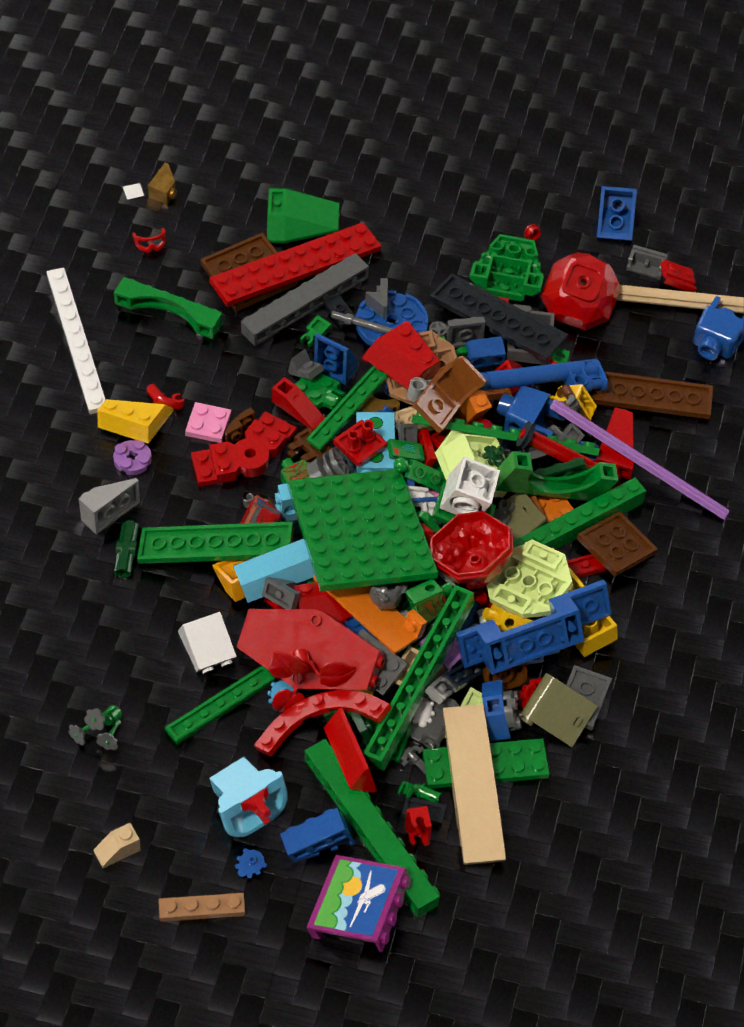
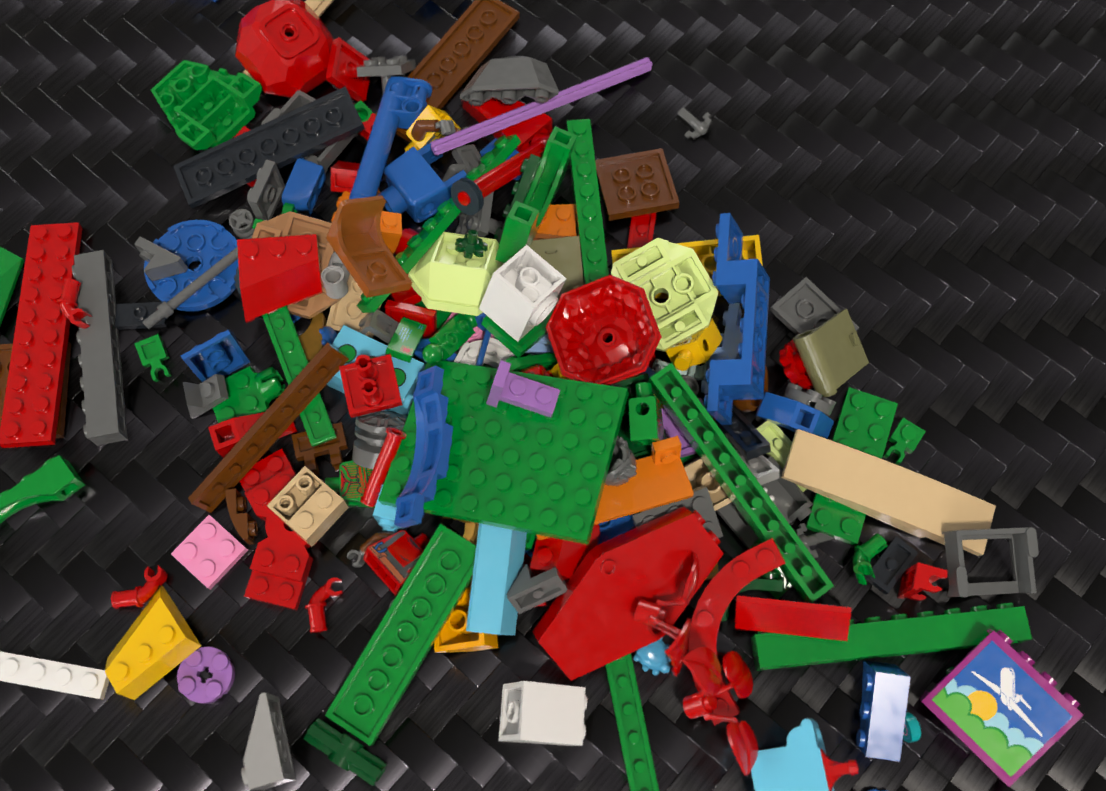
camera: 60 degrees left, 15 degrees up
red plate [524,224,541,240] -> none
none -> red piece [57,278,92,329]
none -> reddish brown plate [189,342,349,513]
none -> tan slope [267,466,349,547]
none -> red piece [305,577,343,633]
none -> red plate [325,37,370,102]
none -> dark grey plate [356,56,416,95]
none -> red pin [360,427,407,507]
none -> blue piece [394,366,453,528]
none -> dark grey brick [460,56,559,106]
none -> medium lavender bracket [486,360,560,418]
none -> dark grey piece [677,108,712,139]
none -> red plant [681,647,758,776]
none -> green plate [883,418,926,465]
none -> teal tile [903,713,921,743]
none -> dark grey piece [942,527,1039,597]

